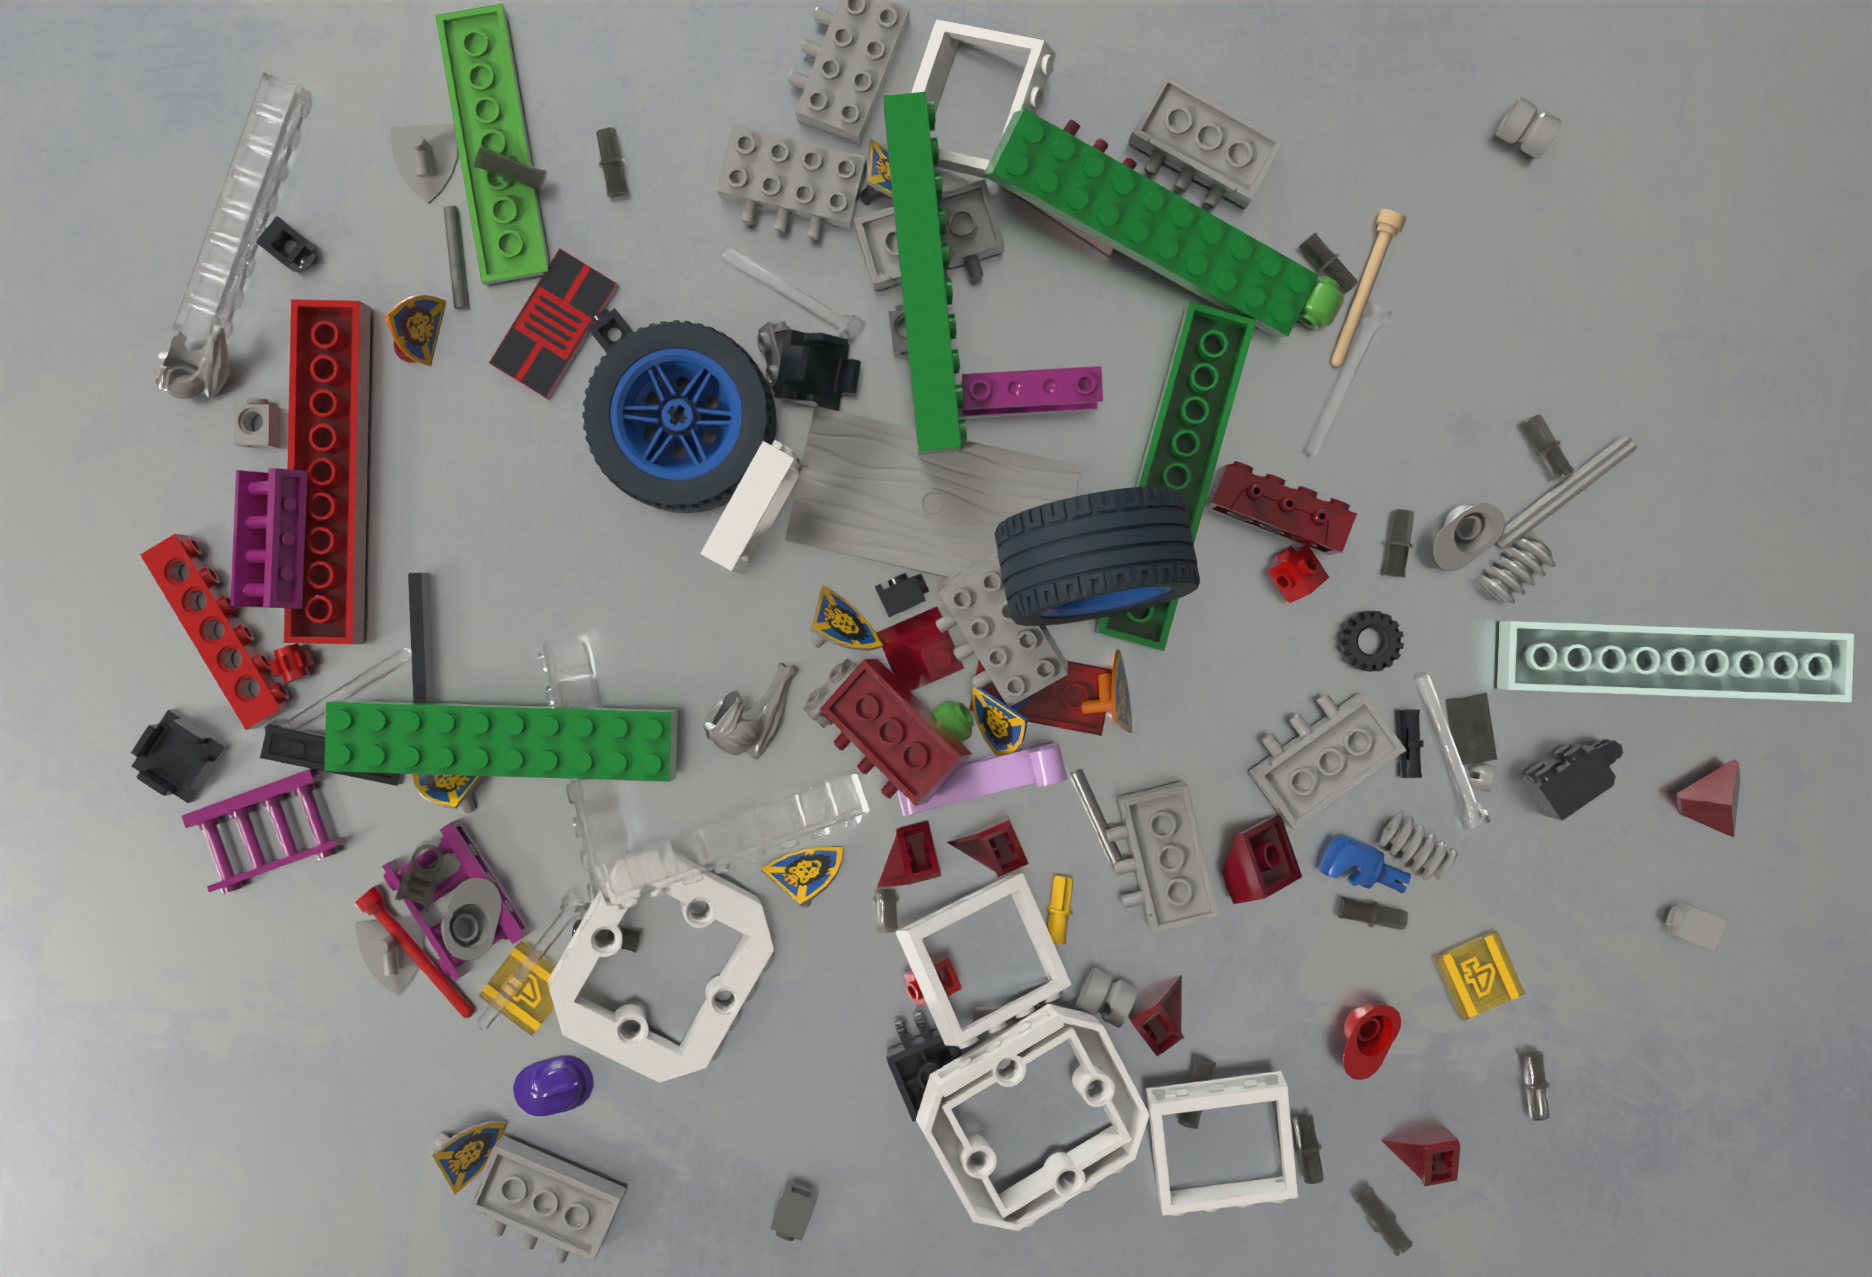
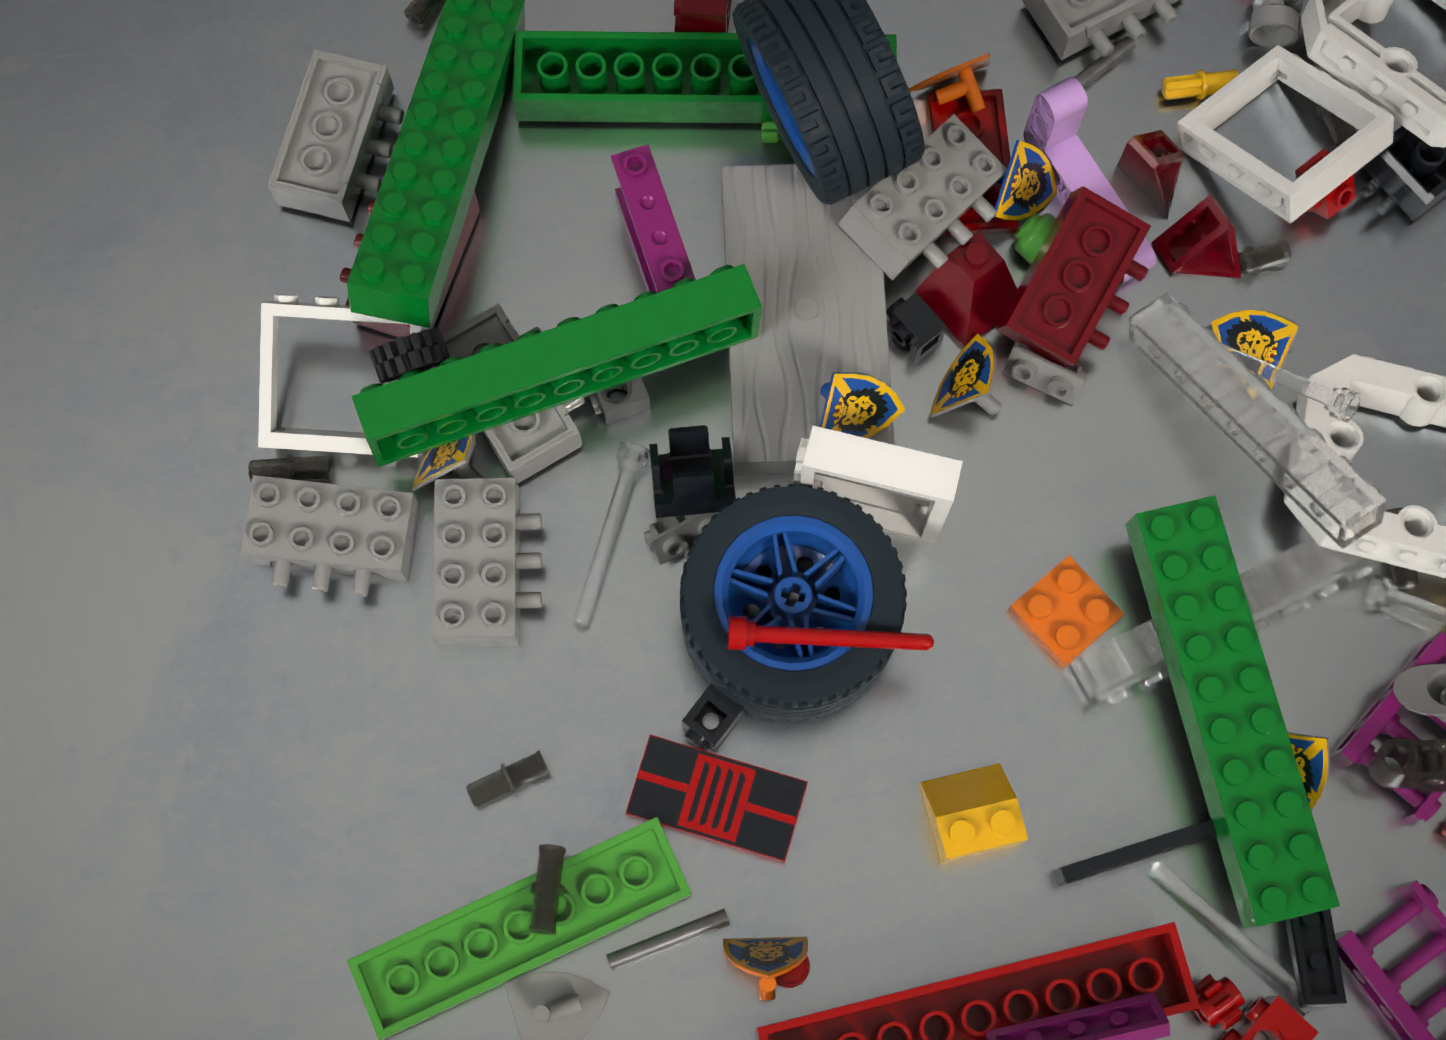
camera: 105 degrees left, 15 degrees down
light grey hair [703,662,797,760] -> none
none -> clear smoke axle [248,454,330,482]
none -> black tyre [369,328,450,384]
none -> red piece [728,615,934,651]
none -> shield [820,372,906,438]
none -> yellow slope [920,763,1028,864]
none -> orange plate [1008,555,1125,669]
none -> clear piece [1183,331,1361,423]

